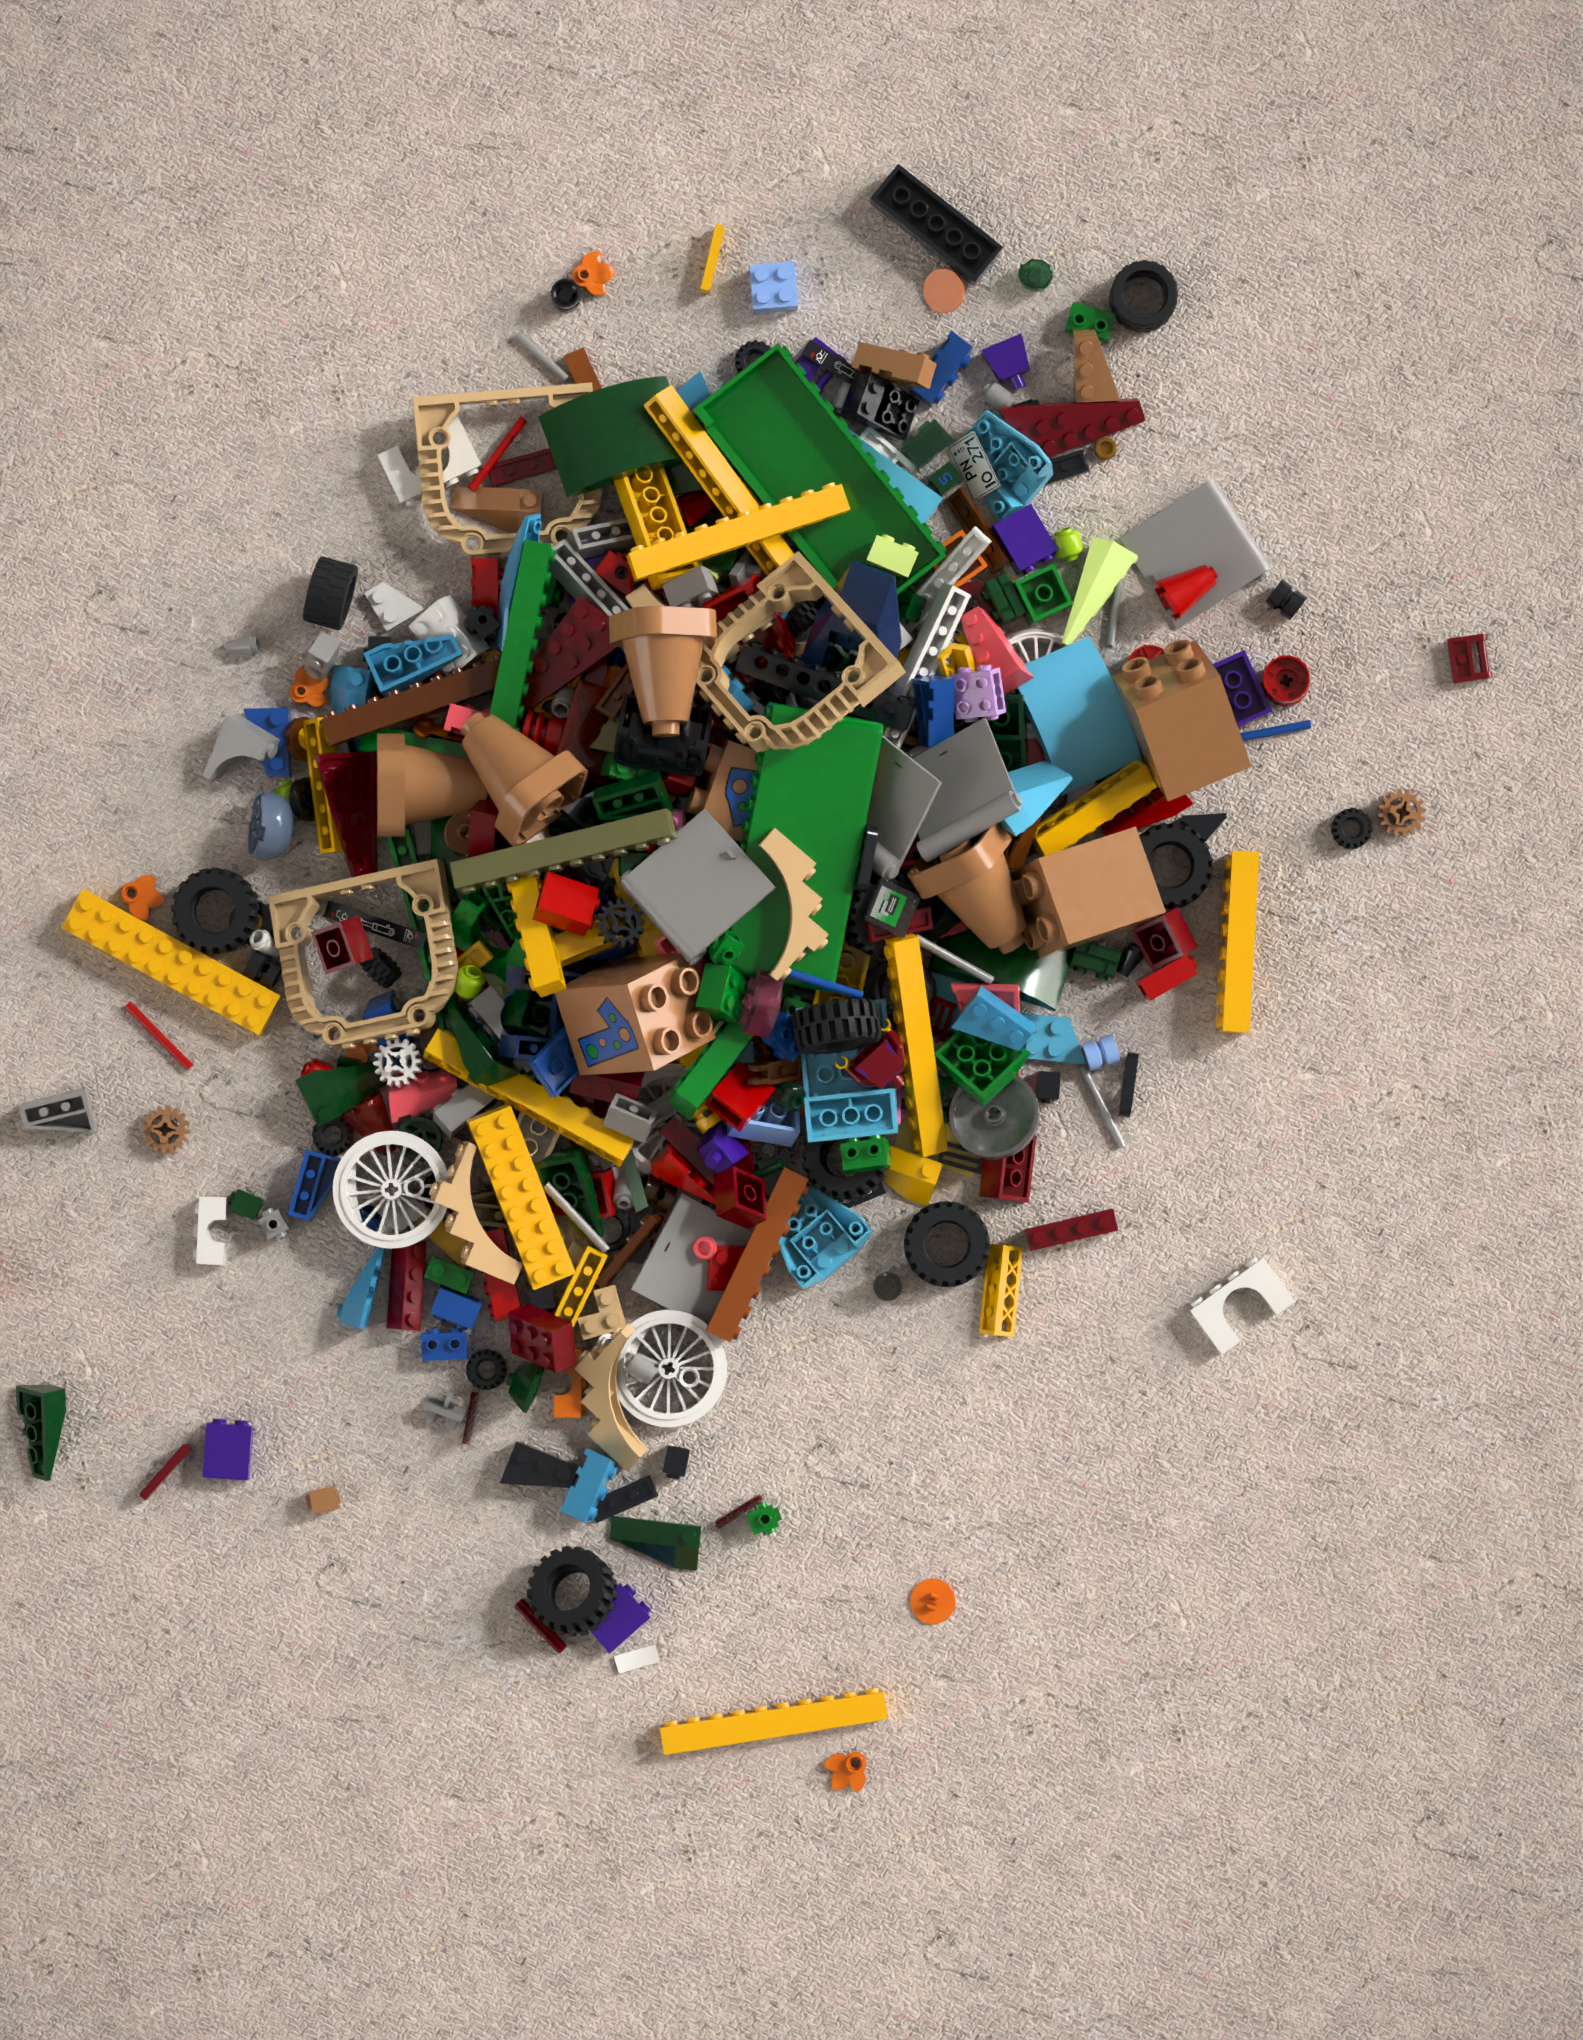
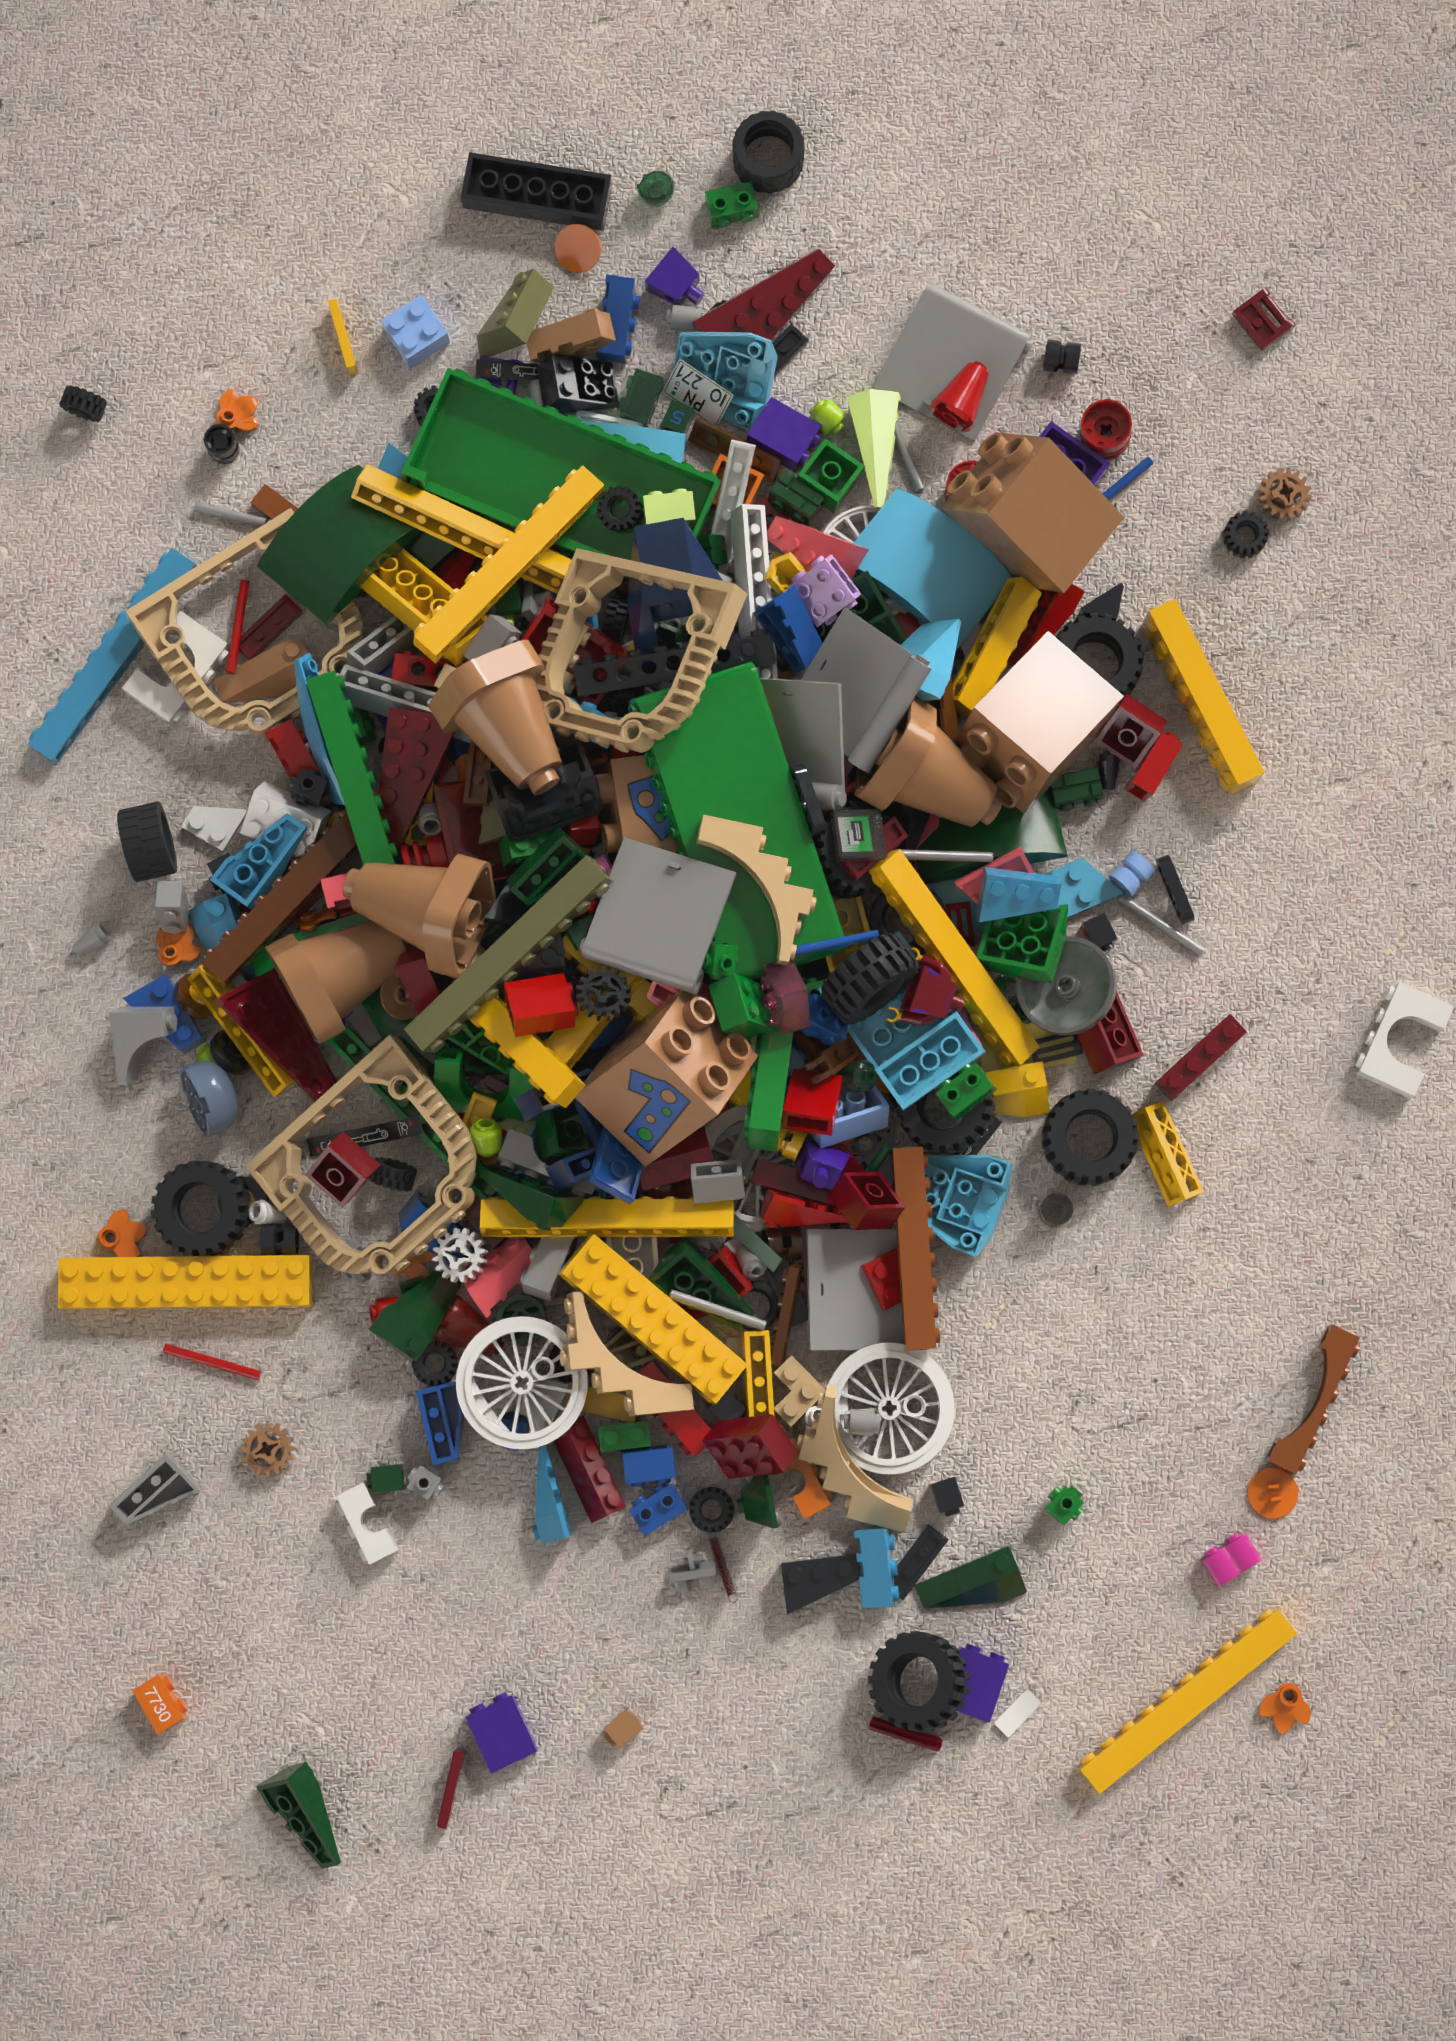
camera: 25 degrees left, 5 degrees down
coral tile [693,1236,717,1260] -> none
dark red piece [711,1494,767,1530] -> none
medium nougat wedge [1073,329,1121,403] -> none
pearl gold tile [1094,437,1117,460] -> none
none -> dark azure brick [28,548,197,765]
none -> black tyre [59,385,107,422]
none -> olive wedge [477,269,554,357]
none -> black tyre [596,485,643,532]
none -> dark pink brick [1201,1532,1262,1587]
none -> dark orange arch [1265,1324,1360,1474]

